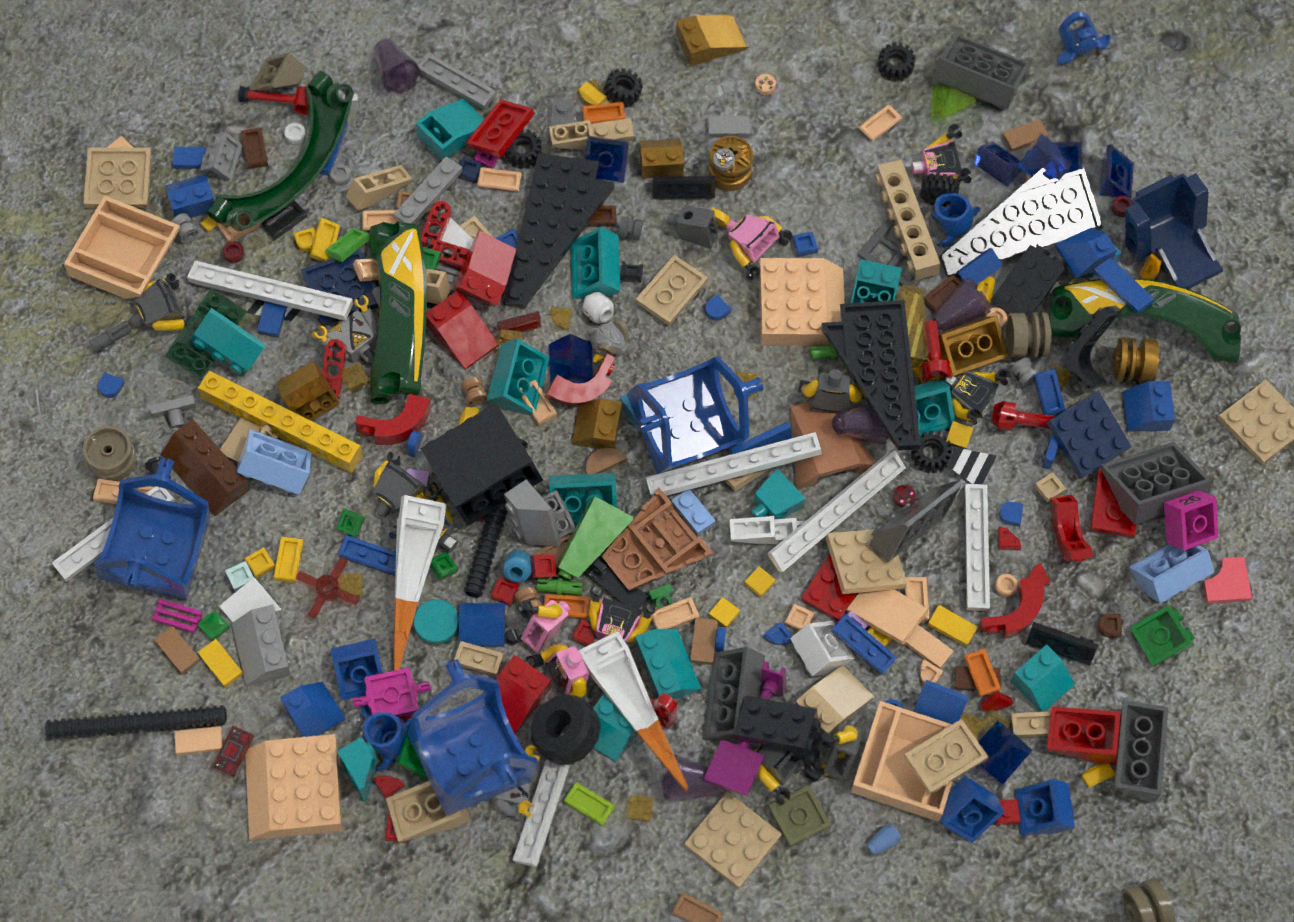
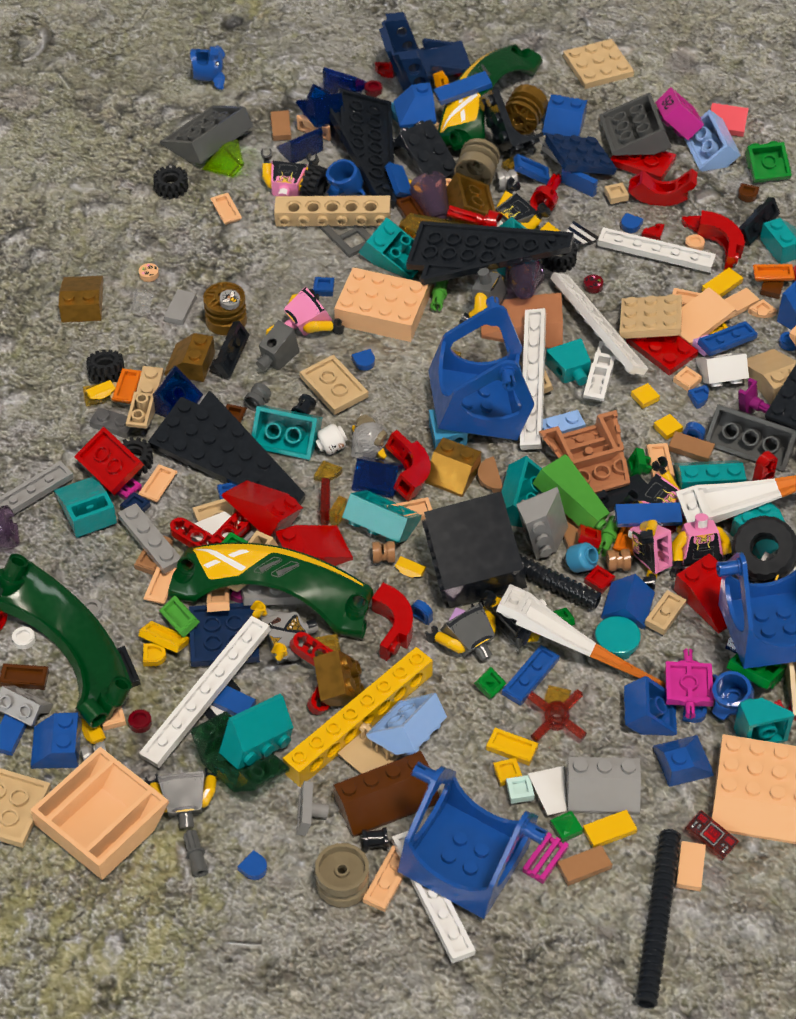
camera: 70 degrees left, 15 degrees down
tan slope [346,165,413,210] -> none
dark grey slope [869,479,965,563] -> none
none -> blue tile [614,502,683,527]

